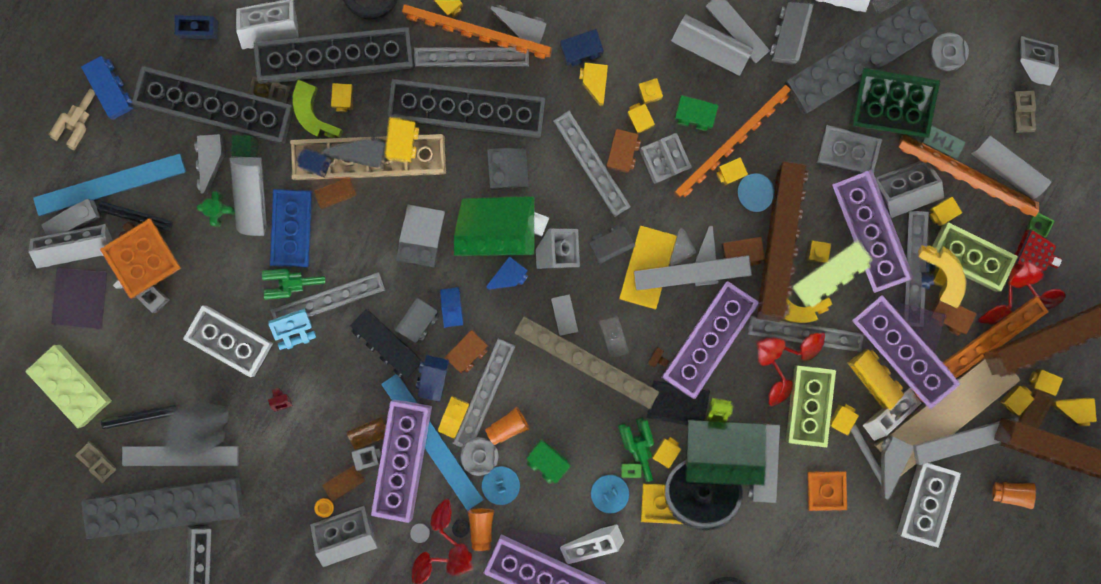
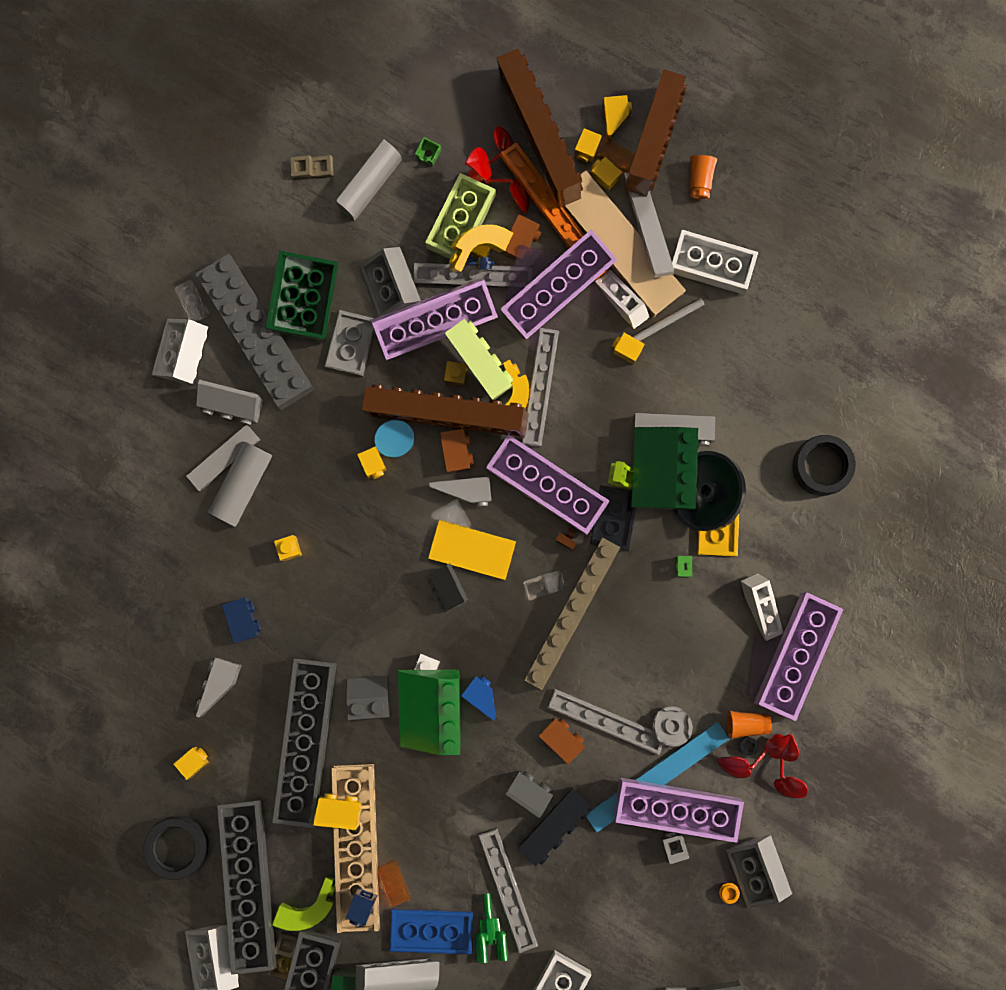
camera: 85 degrees left, 5 degrees down
medium azure plate [268,309,316,350] -> none
dark red tile [268,388,293,412] -> none
dark grey slope [322,137,387,169] -> none
clear orange plate [322,465,366,501] -> none
yellow brick [331,83,354,113] -> none
clear orange plate [347,417,386,450] -> none
slope [396,205,445,268] -> none
orange plate [402,4,552,59] -> none
light grey tile [410,523,430,543] -> none
light grey tile [414,47,529,68] -> none
dark blue brick [416,355,449,402] -> none
yellow slope [437,396,470,439] -> none
blue slope [440,287,464,328] -> none
dark azure piece [482,466,520,505] -> none
orange plant [485,406,530,445] -> none
green brick [526,439,571,484] -> none
light grey slope [536,229,580,269] -> none
light grey tile [551,294,578,336] -> none
light grey tile [553,111,631,217] -> none
yellow slope [579,63,608,106] -> none
dark azure piece [591,475,629,513] -> none
dark orange brick [606,129,641,173] -> none
green plant [618,417,654,482] -> none
yellow brick [627,103,655,134] -> none
light grey tile [634,256,752,290] -> none
light grey slope [639,133,692,184] -> none
yellow brick [652,437,681,468] -> none
orange plate [674,85,791,198] -> none
green brick [674,95,718,131] -> none
red plant [757,332,825,407] -> none
yellowish green brick [786,365,836,447] -> none
orange tile [807,471,847,511] -> none
yellow slope [847,349,904,410] -> none
light grey slope [881,436,914,499] -> none
orange plate [899,134,1039,217] -> none
sand green tile [922,126,966,160] -> none
light grey tile [929,32,969,71] -> none
yellow brick [929,196,962,226] -> none
red torso [1014,229,1062,271] -> none
light grey slope [1019,36,1059,86] -> none

